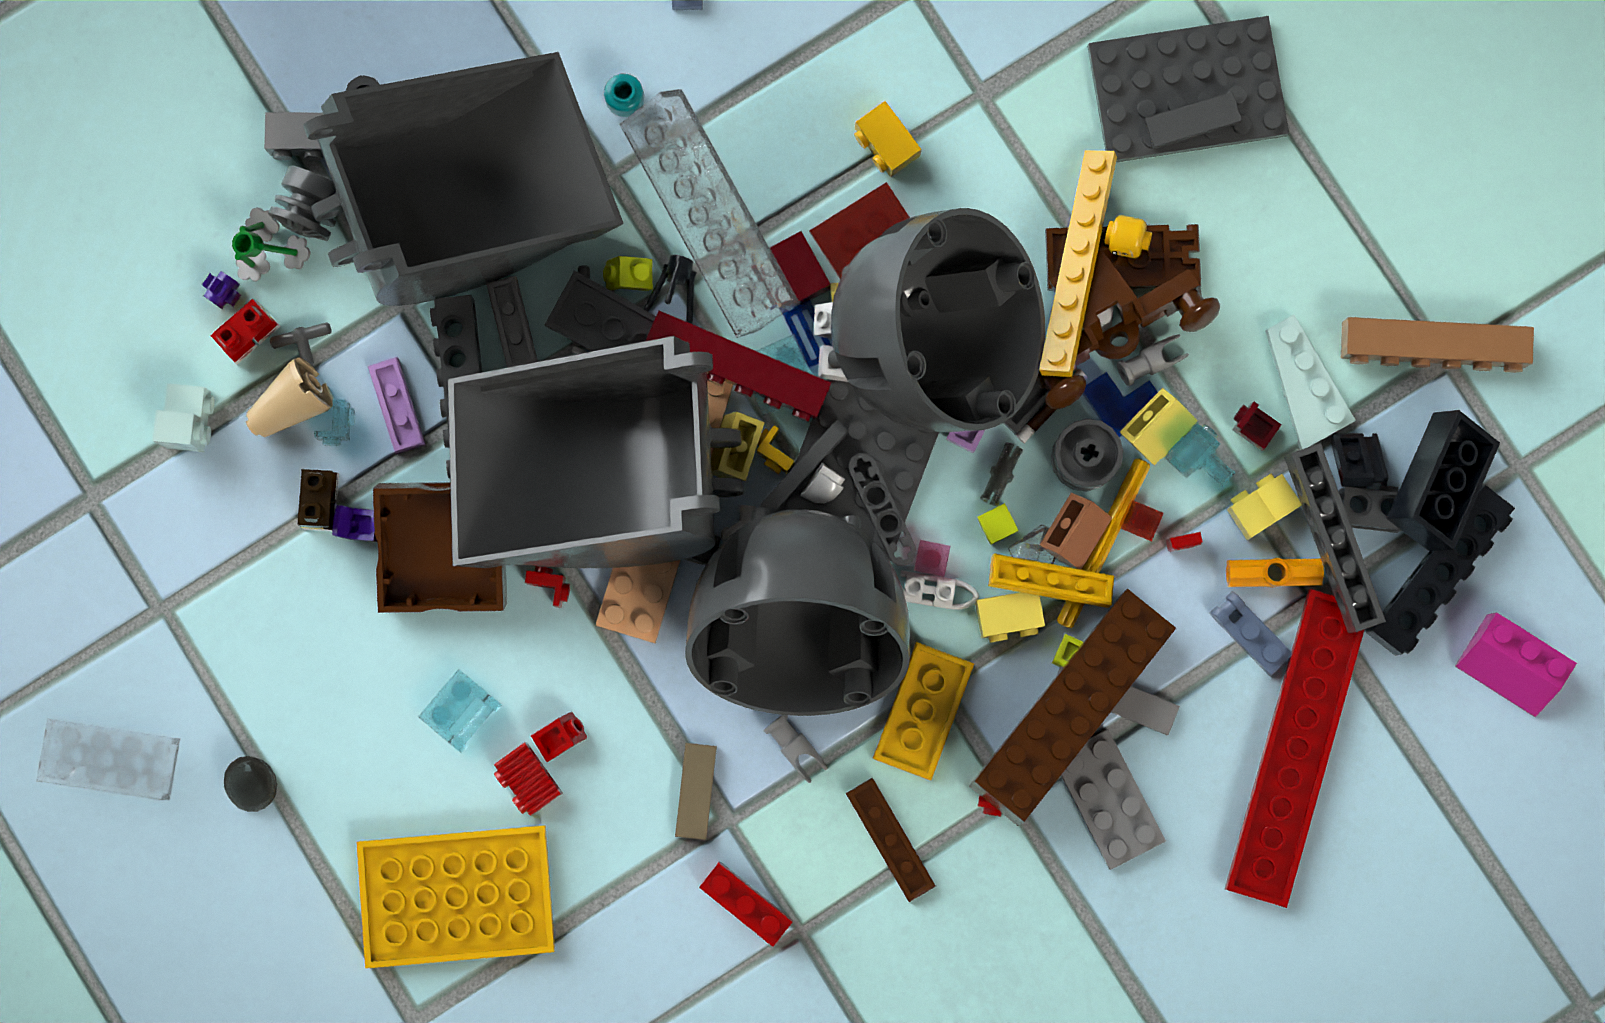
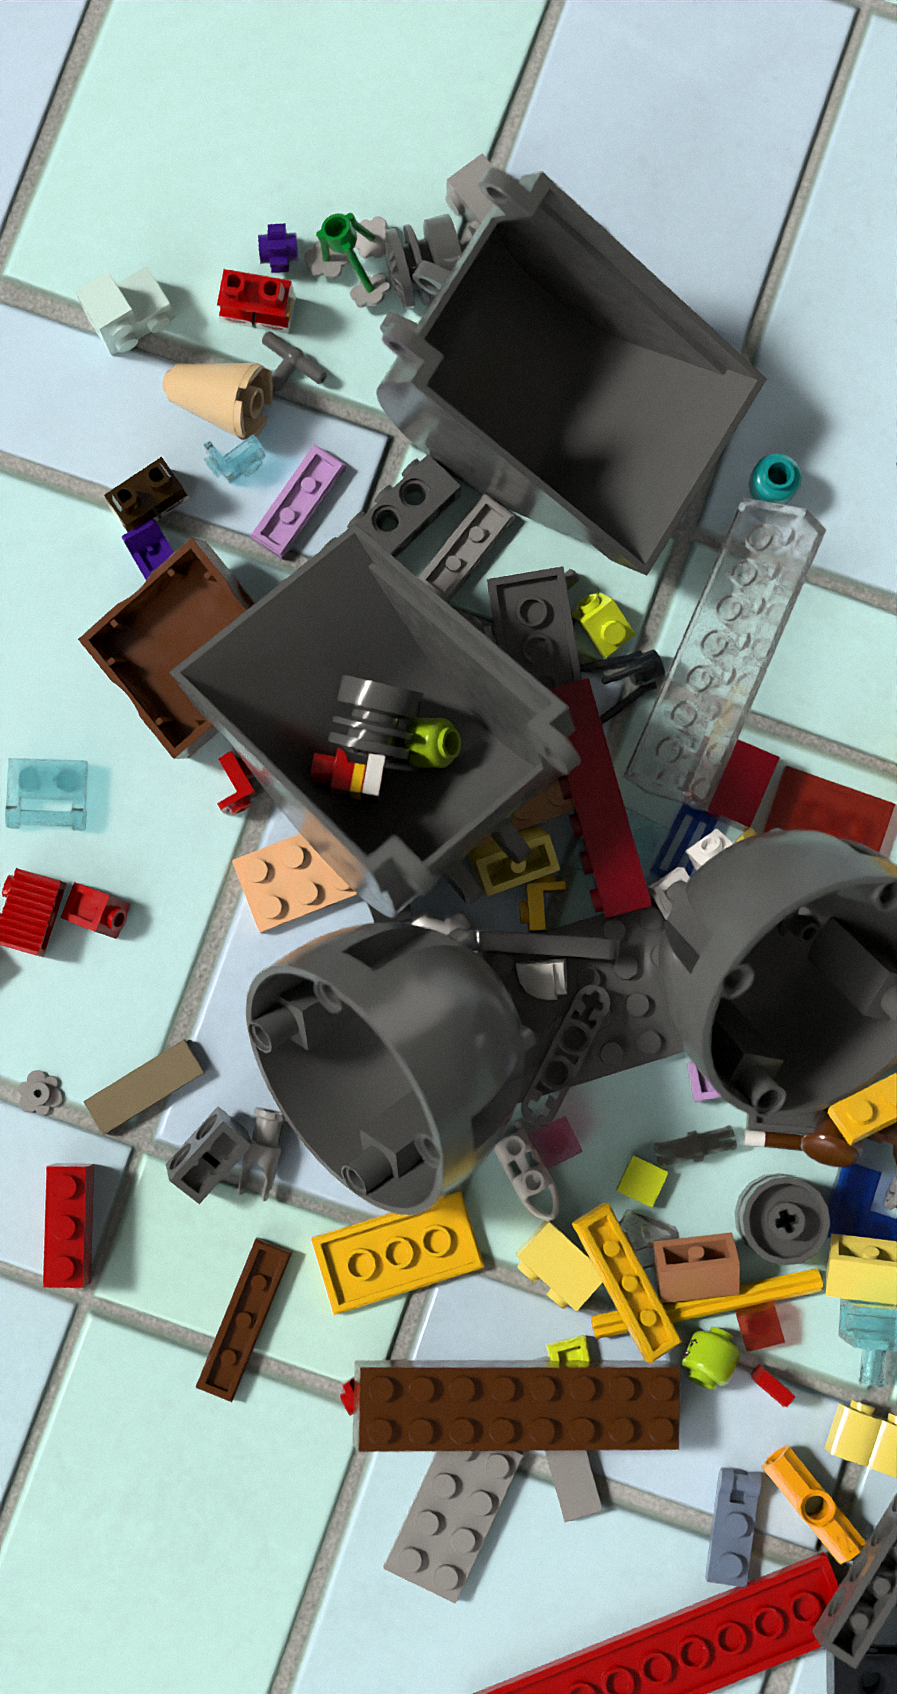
camera: 50 degrees right, 0 degrees up
none -> light grey plant [18,1070,63,1115]
none -> dark grey brick [166,1106,252,1204]
none -> red hips [310,748,385,803]
none -> dark grey wheel [328,675,424,760]
none -> lime head [401,718,461,768]
none -> lime head [682,1327,740,1390]

